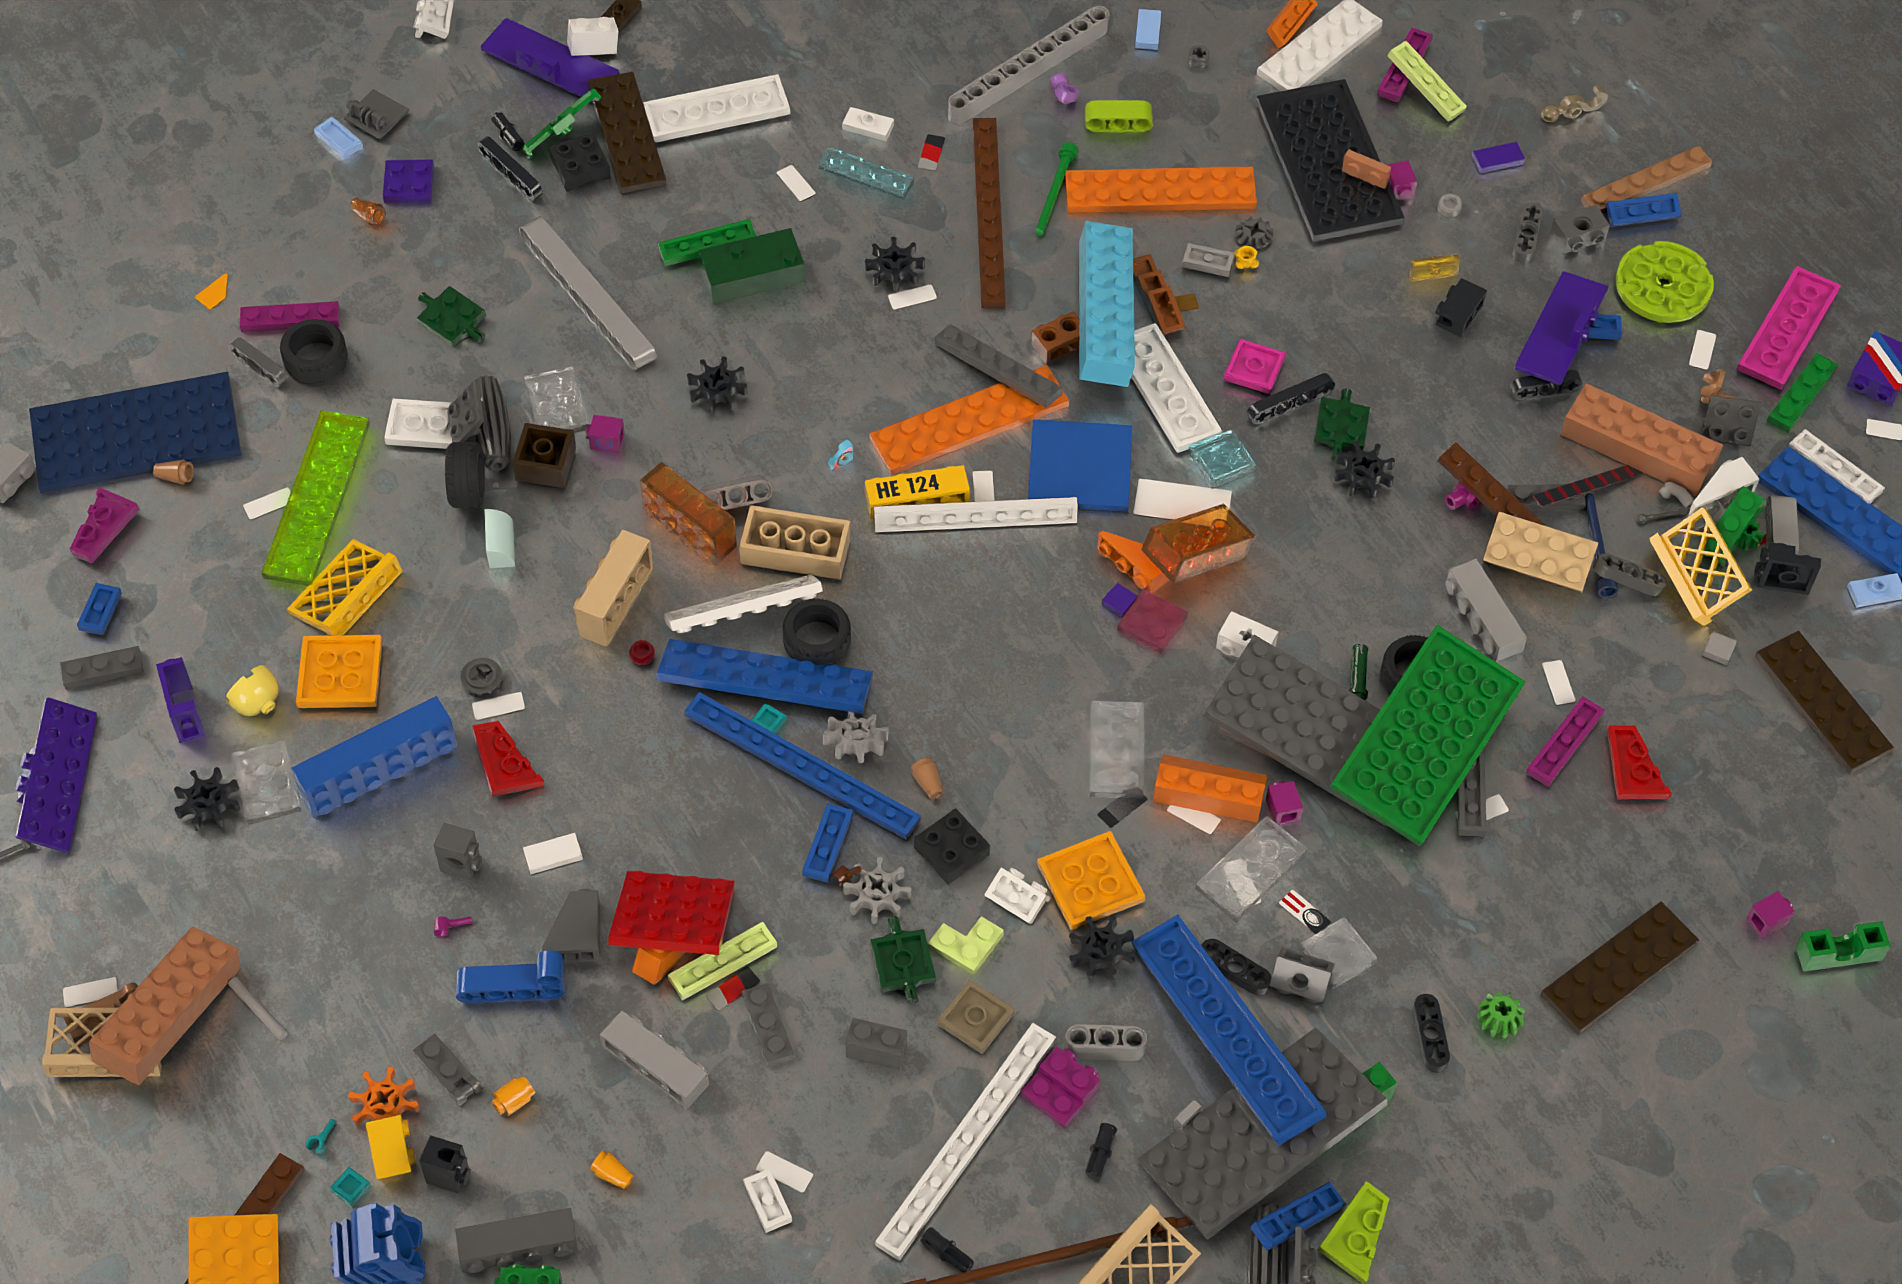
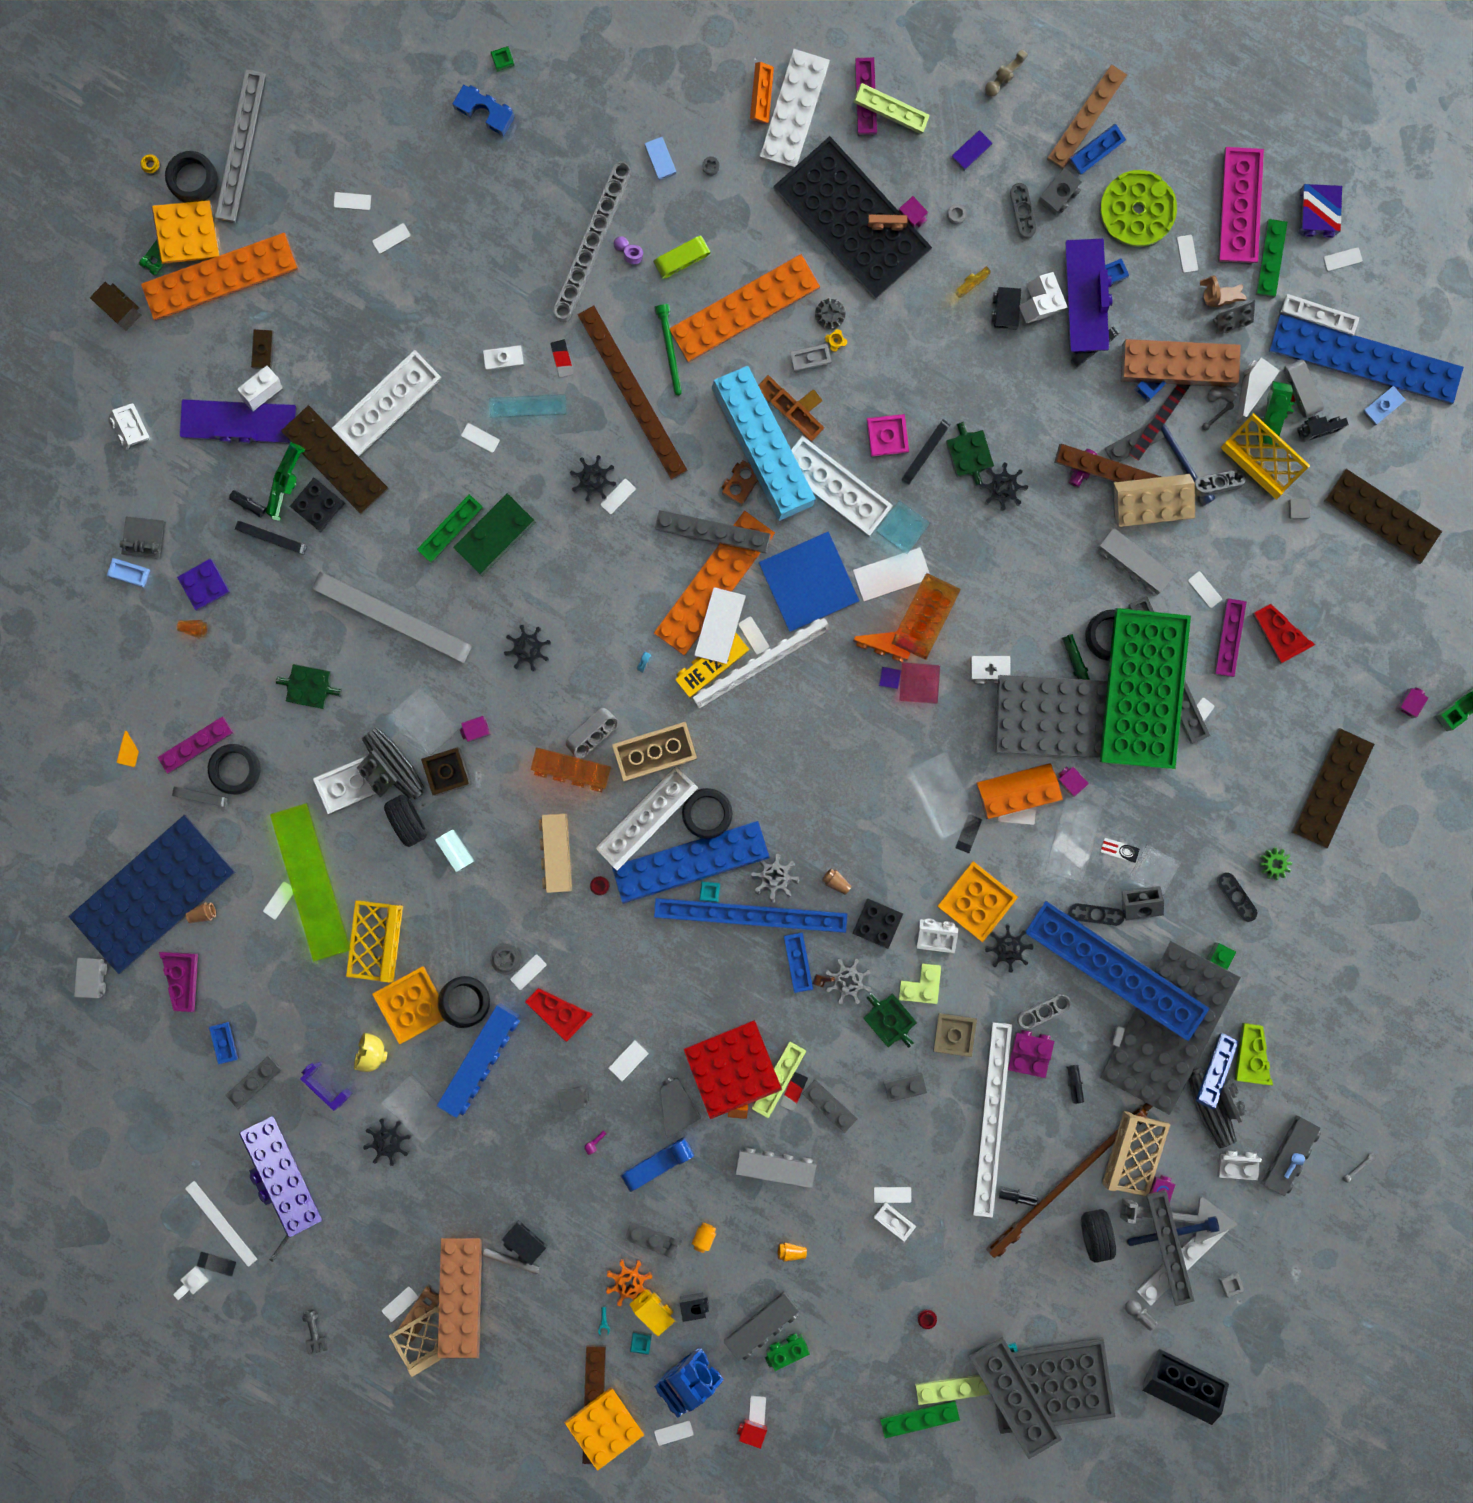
camera: 25 degrees left, 30 degrees up
none -> black tyre [438,976,490,1028]
none -> black brick [502,1220,548,1265]
none -> white sticker [694,587,746,664]
none -> white brick [1019,272,1067,323]
none -> blue panel [1134,380,1166,403]

